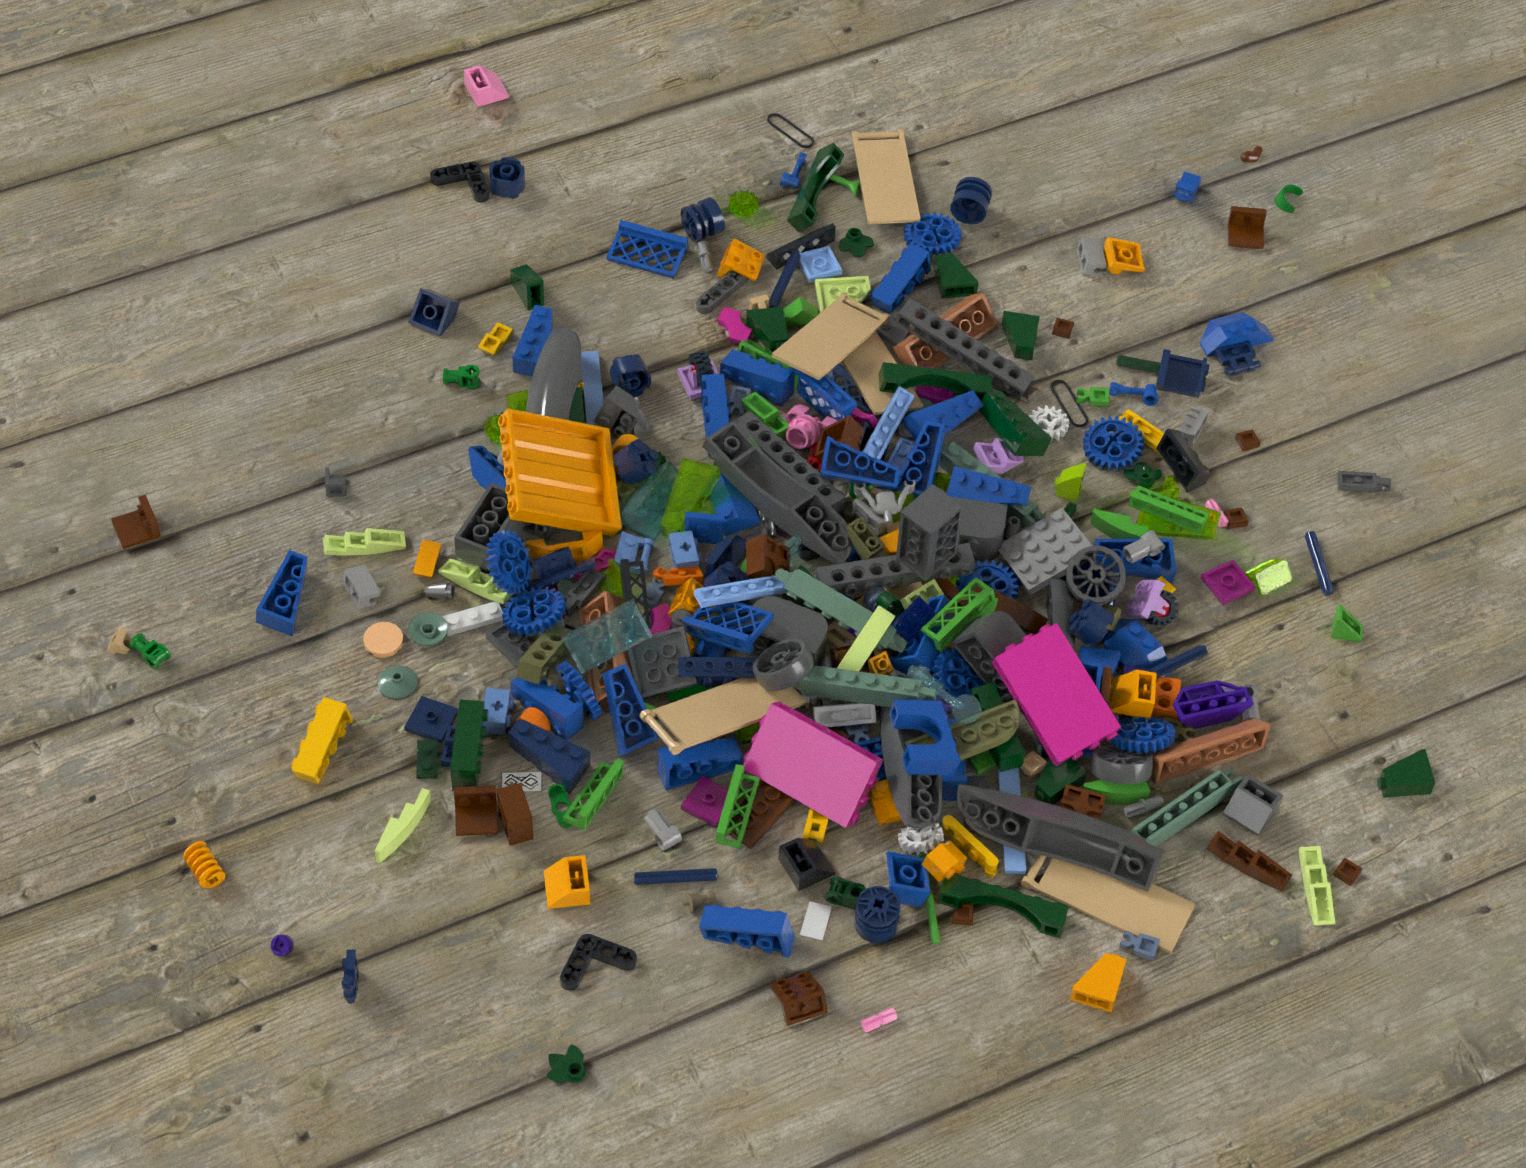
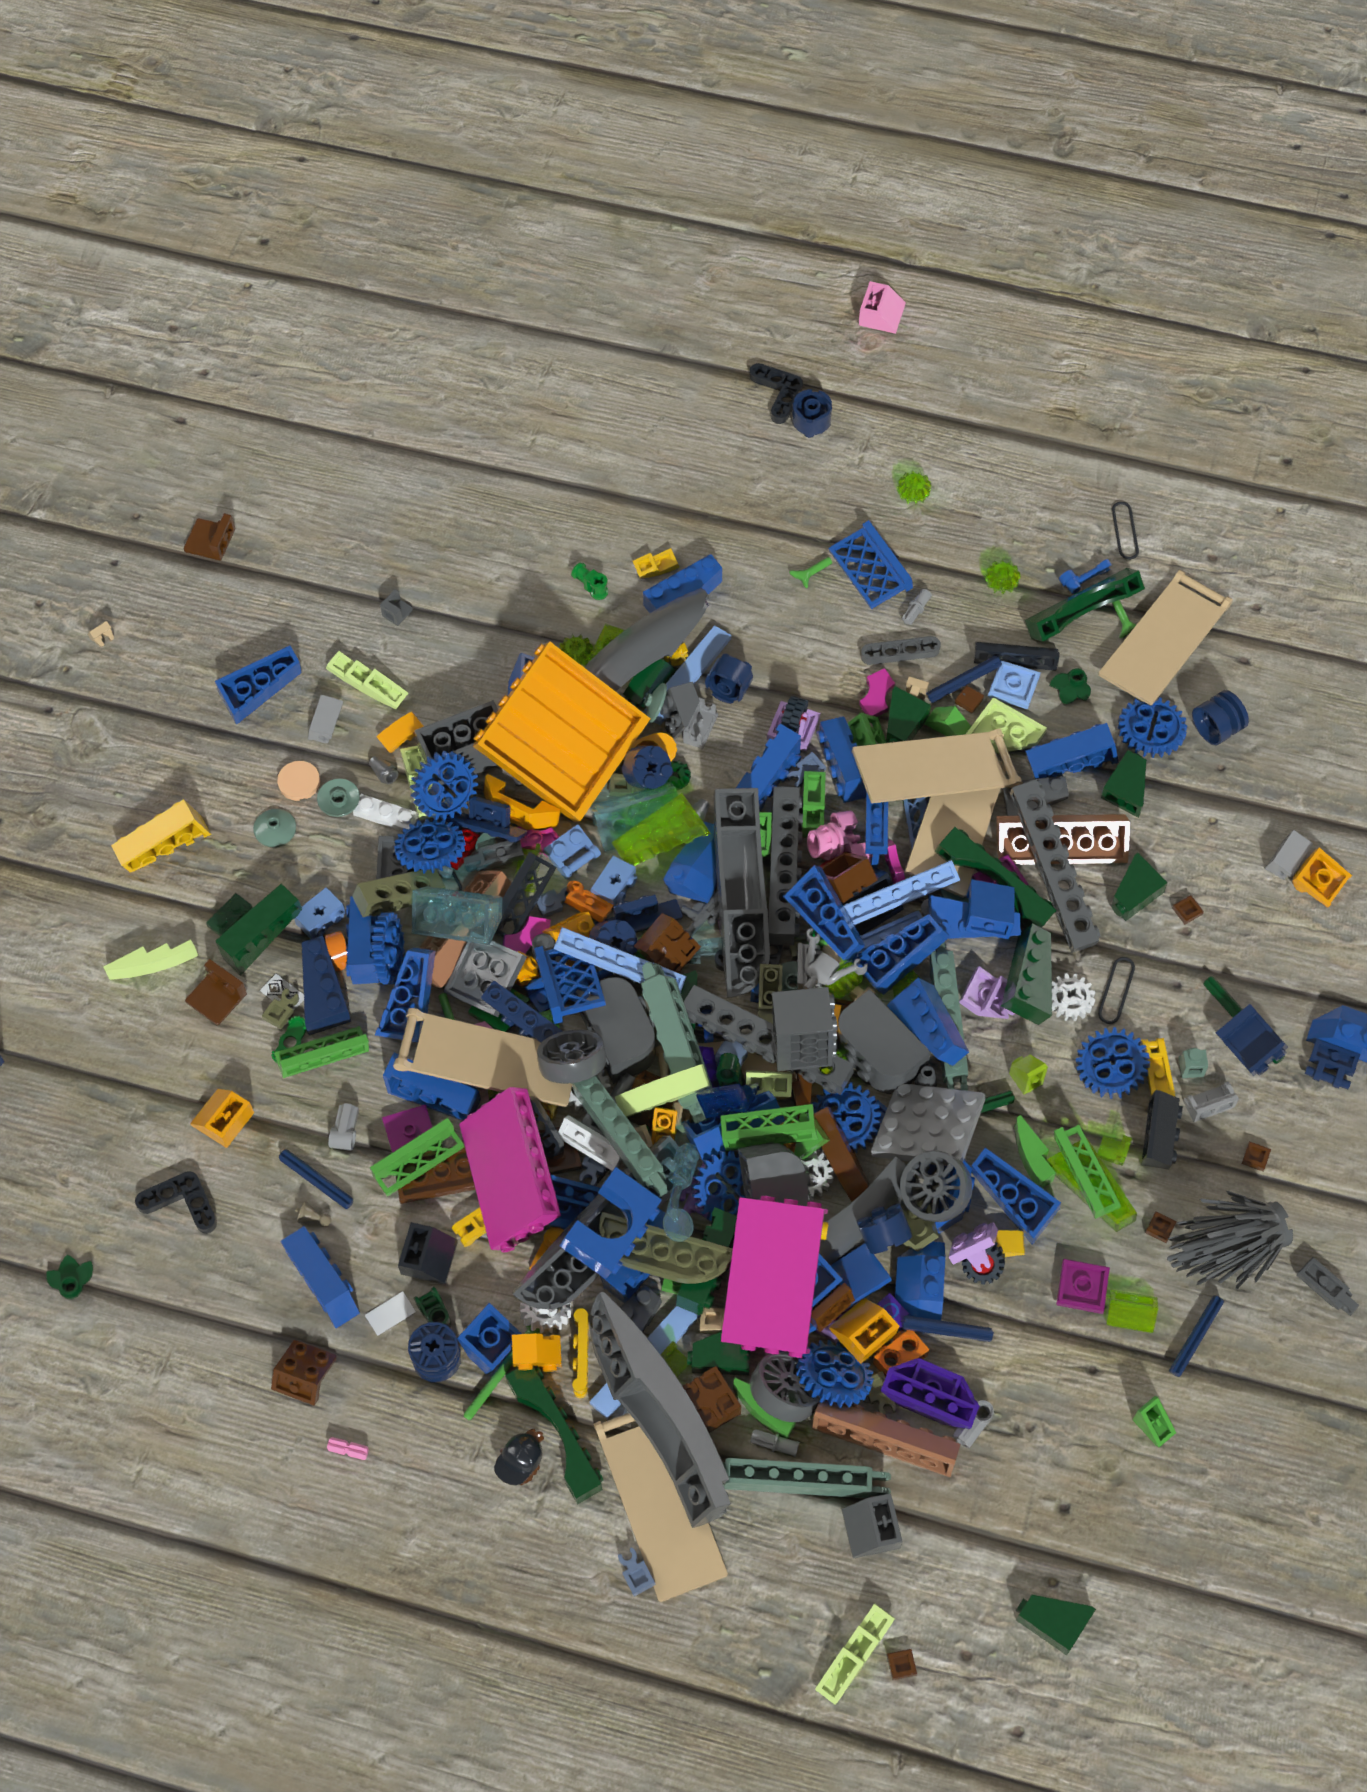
camera: 45 degrees right, 10 degrees up
green connector [130,633,171,670] -> none
dark blue plate [404,696,459,743] -> none
dark blue slope [408,288,460,336] -> none
reddish brown piece [496,783,534,846] -> none
dark green slope [510,264,545,311] -> none
dark blue wheel [680,197,725,243] -> none
blue plate [685,512,724,544] -> none
light orange bracket [716,238,765,281] -> none
reddish brown tile [951,903,973,925] -> none
light orange slope [1070,953,1127,1012] -> none
bright green plate [1076,387,1109,407] -> none
blue brick [1109,382,1158,406] -> none
light grey piece [1123,530,1165,563] -> none
dark green plate [1124,462,1162,489] -> none
bright pink piece [1205,498,1229,528] -> none
reddish brown slope [1206,831,1292,891] -> none
none -> olive plate [262,988,299,1029]
none -> black hair [494,1429,544,1486]
none -> sand green dish [644,683,667,723]
none -> bright green piece [789,557,832,588]
none -> clear neon green gear [897,470,931,505]
none -> reddish brown tile [955,685,984,713]
none -> blue panel [965,879,1014,939]
none -> dark grey plant [1167,1191,1293,1290]
none -> sand green brick [1178,1048,1208,1078]

